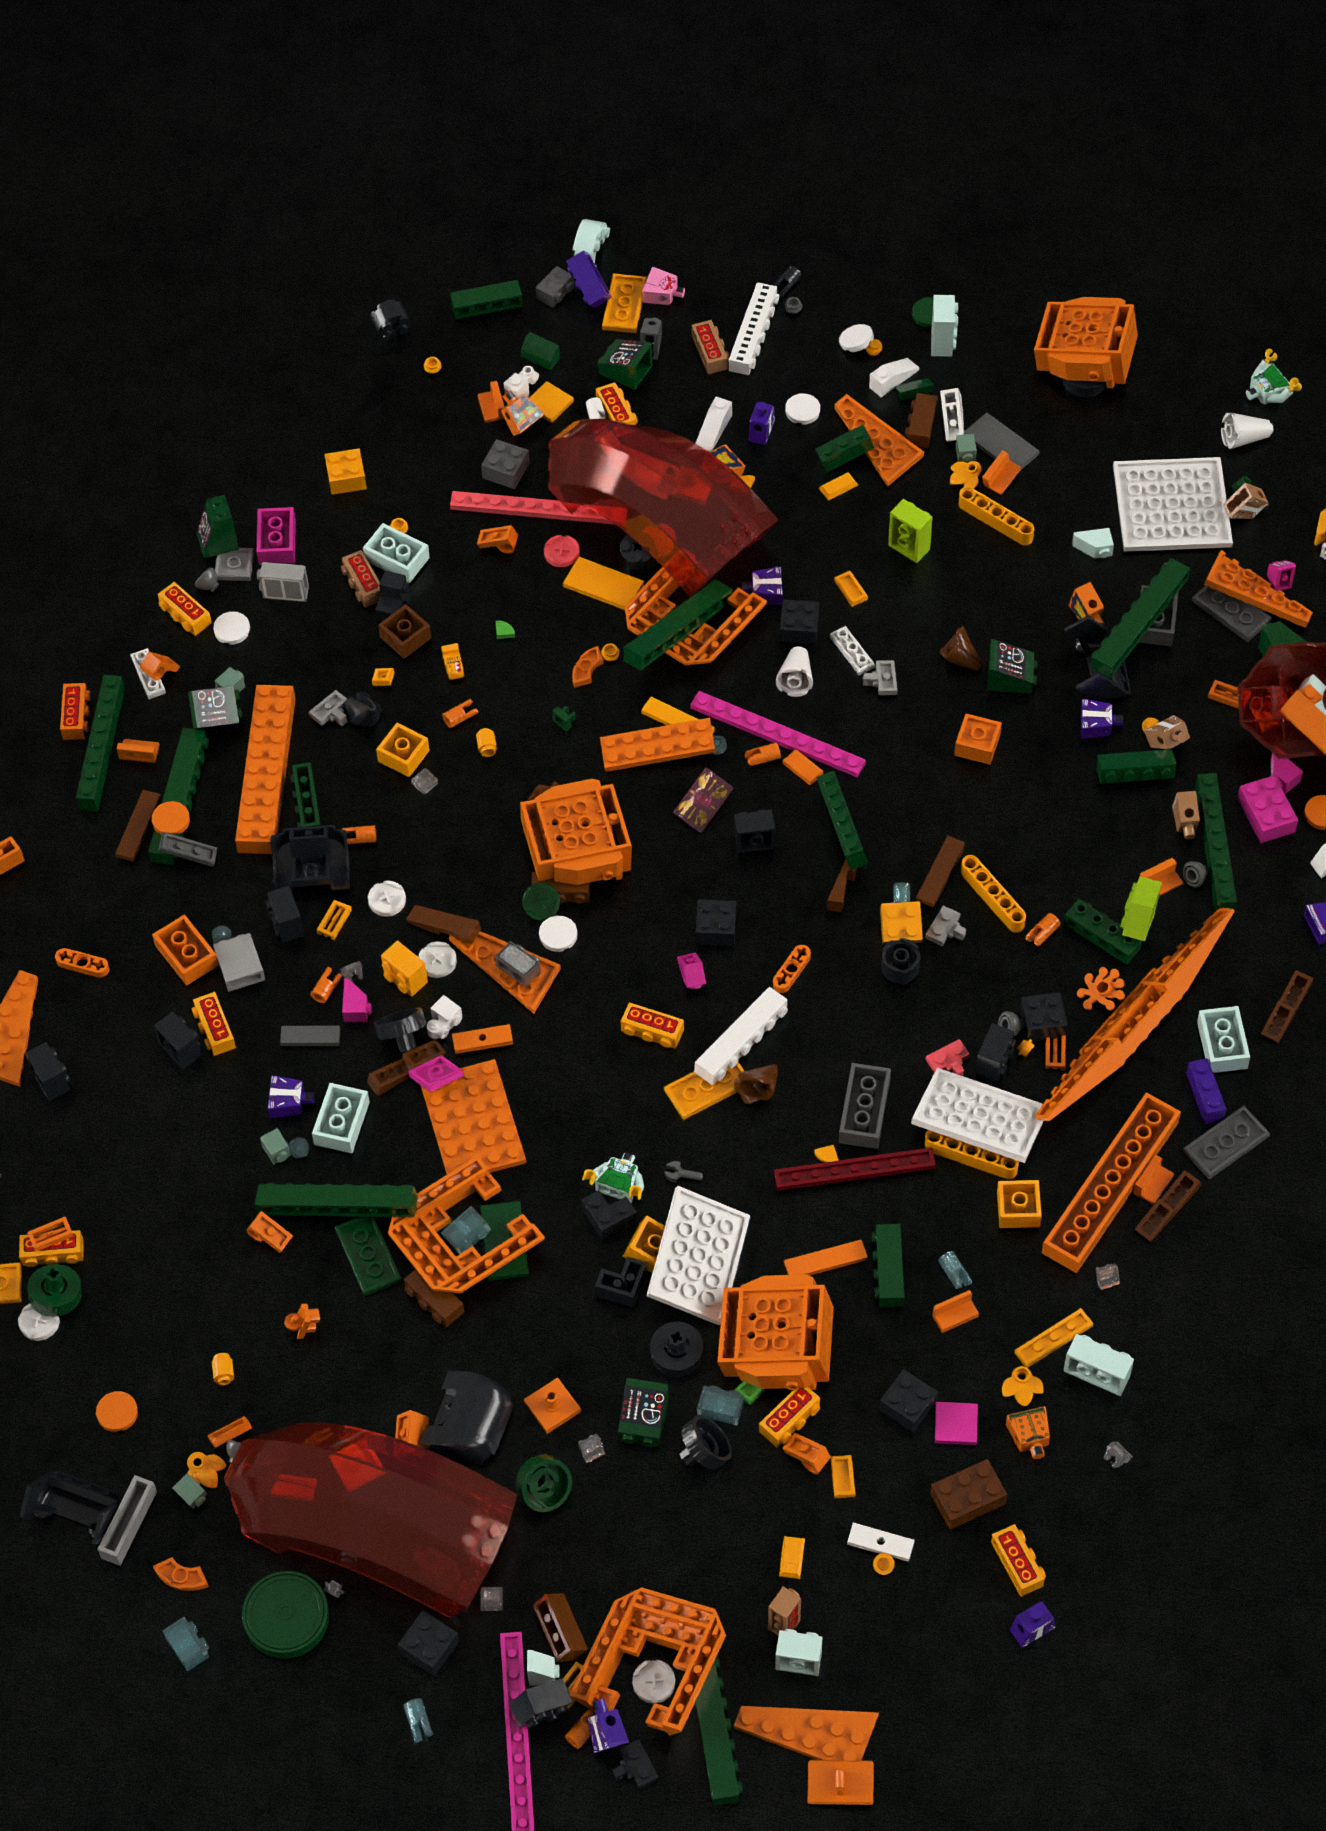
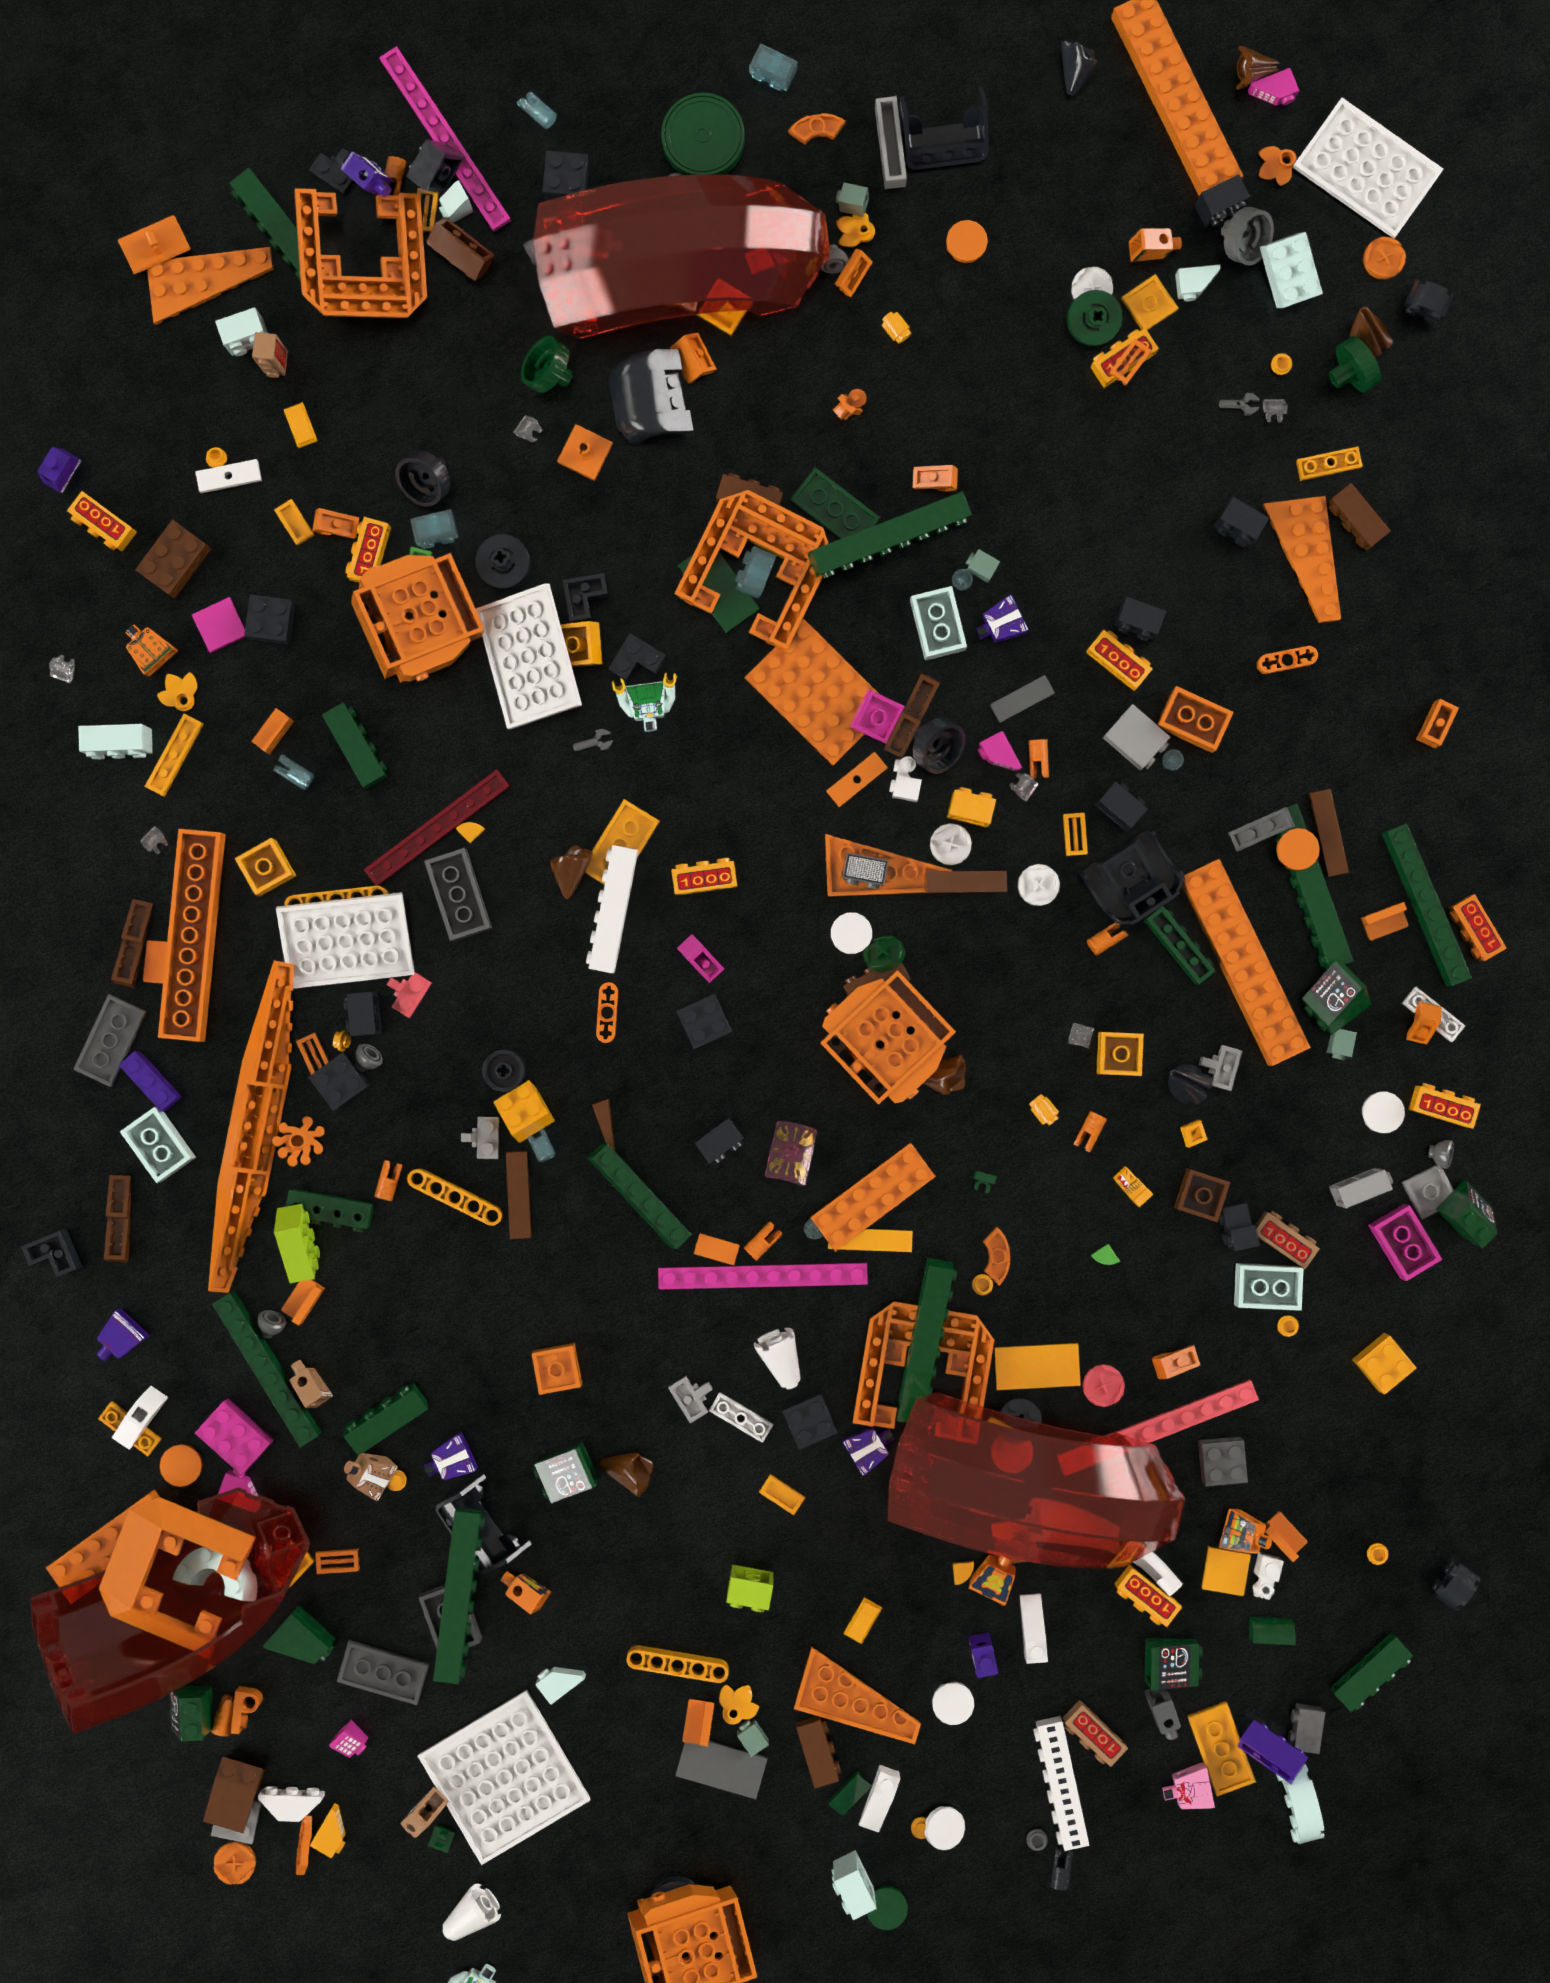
camera: 150 degrees right, 30 degrees up
slope [618,1378,669,1447] -> none
white tile [632,1660,676,1703] -> none
orange tile [784,1239,868,1276] -> none
dark green brick [816,425,874,472] -> none
white slope [940,388,964,442] -> none
orange wing [1204,550,1313,628] -> none

